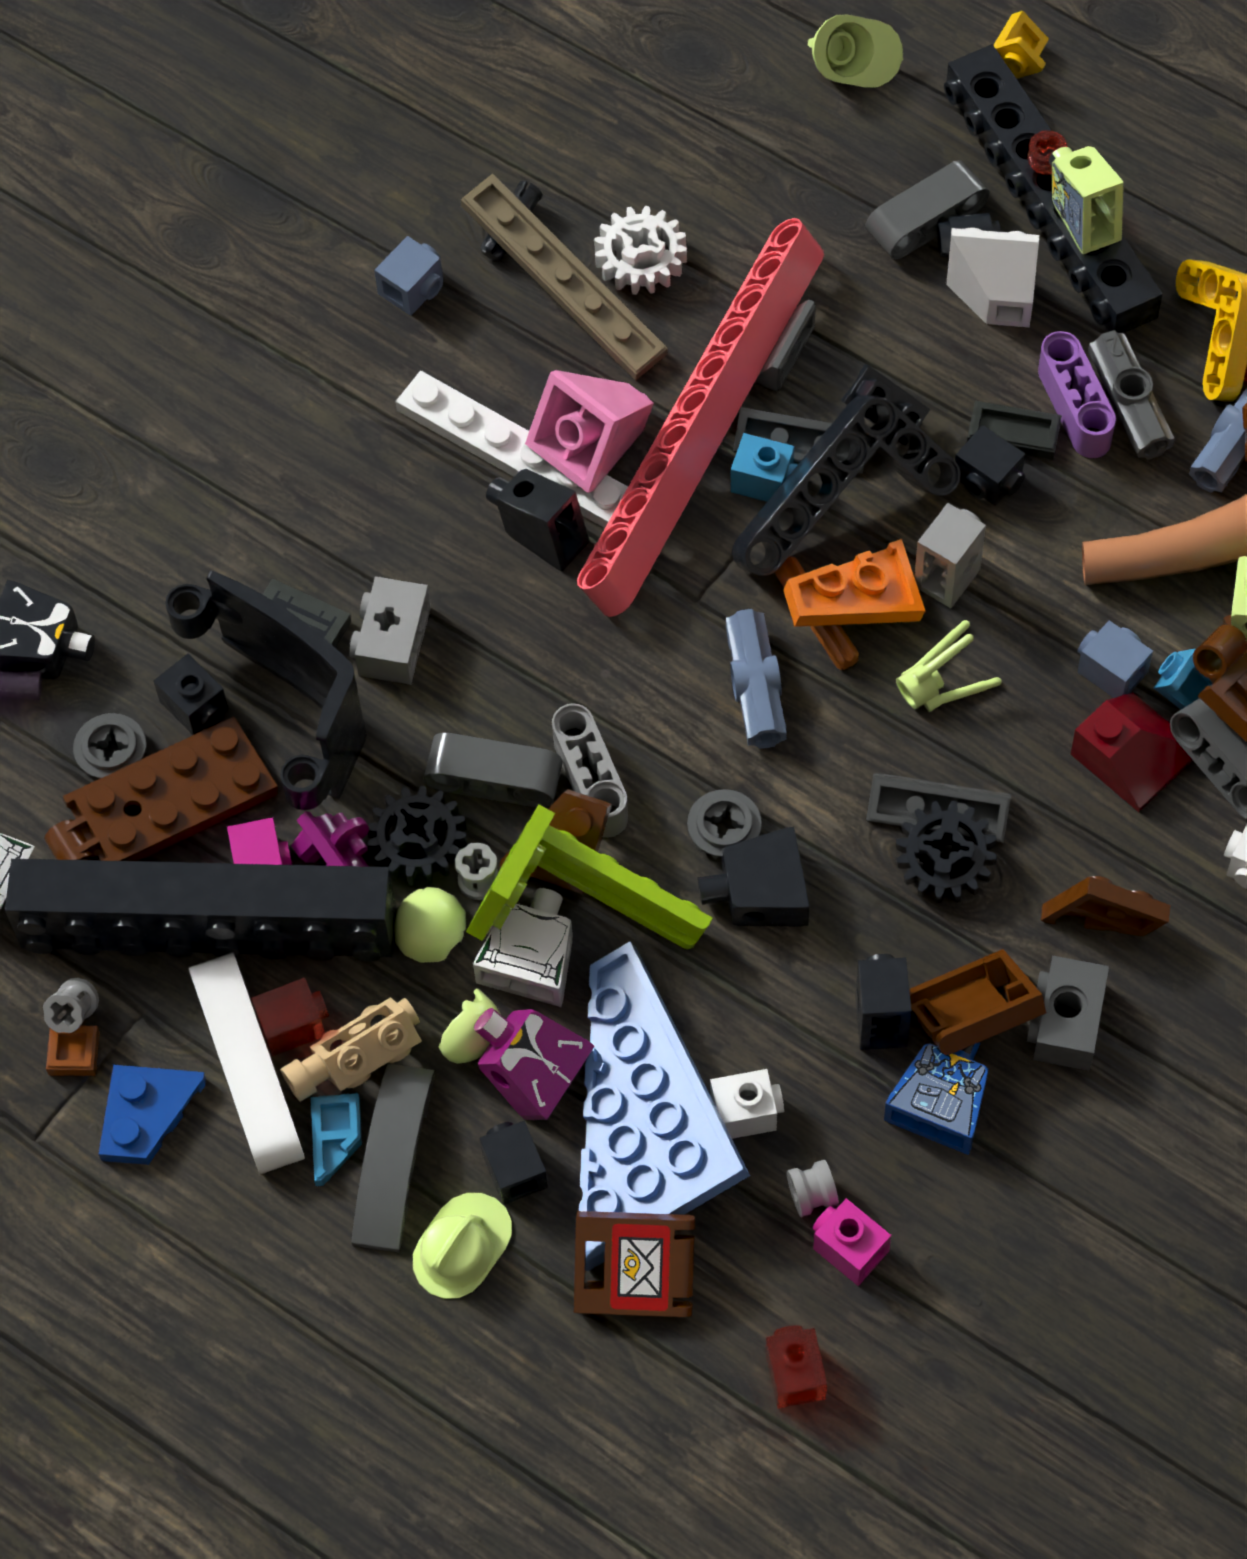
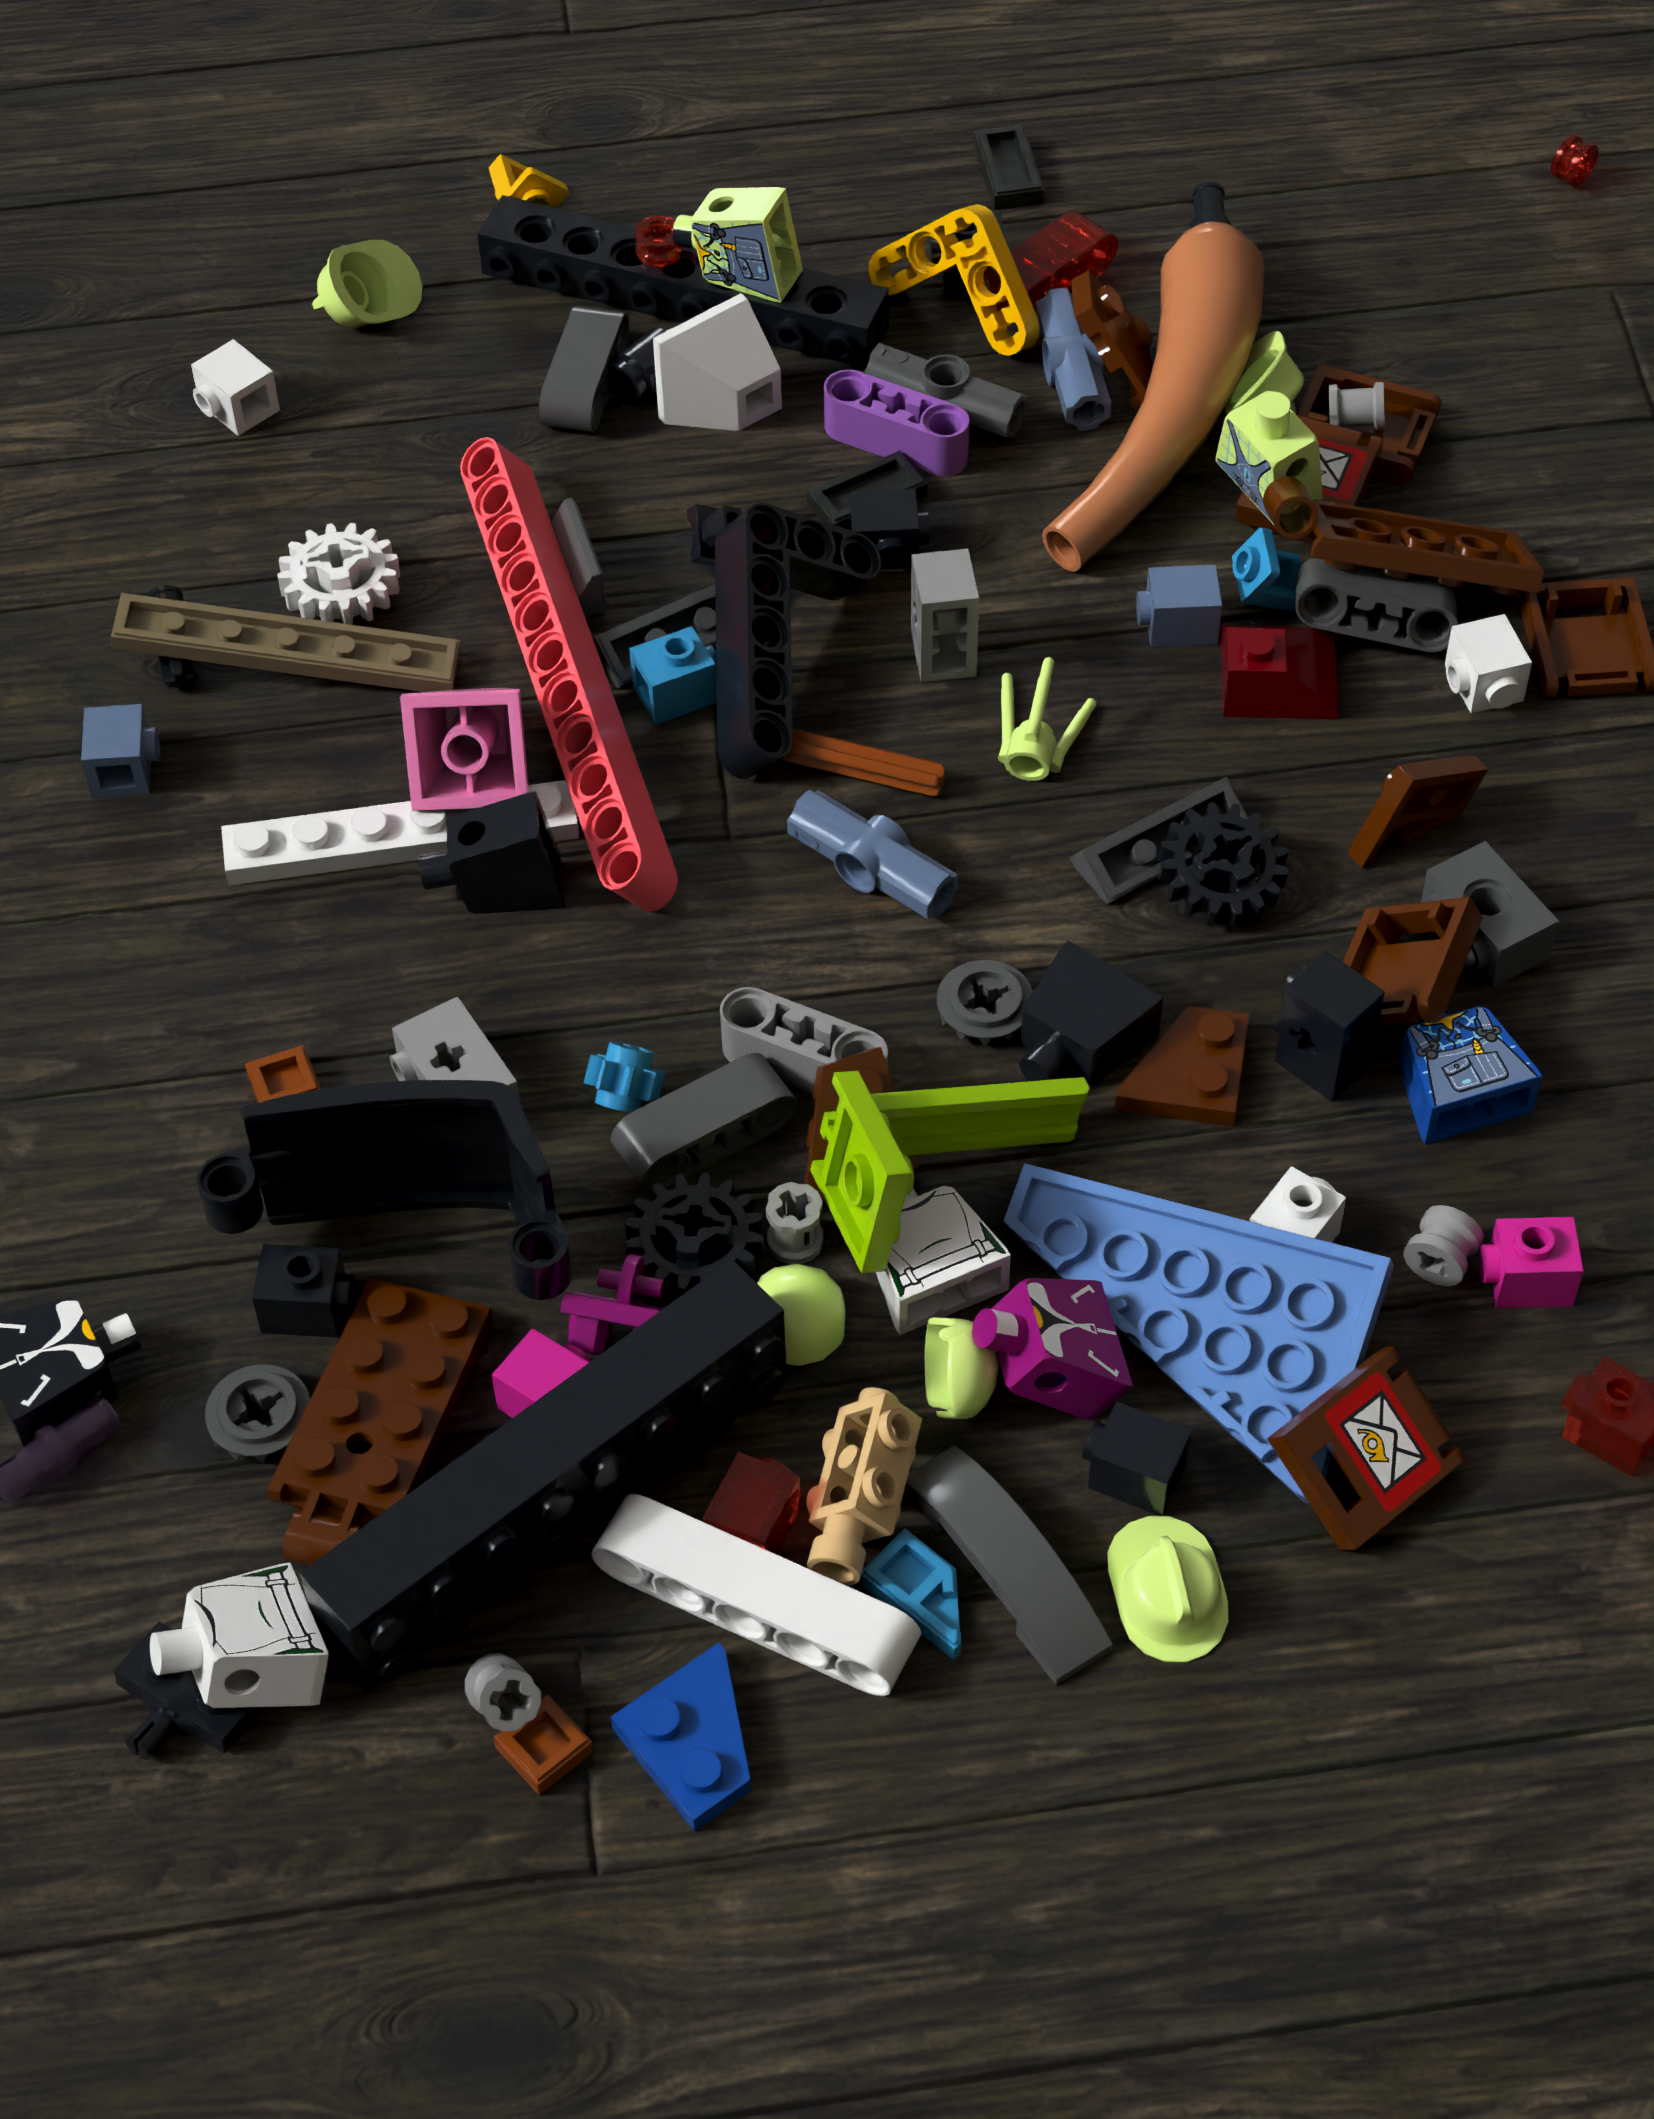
camera: 45 degrees left, 10 degrees down
orange wing [783,539,925,627] -> none
none -> white brick [191,339,280,436]
none -> dark orange tile [245,1045,321,1102]
none -> dark azure gear [583,1041,666,1113]
none -> reddish brown wing [1115,1006,1249,1127]

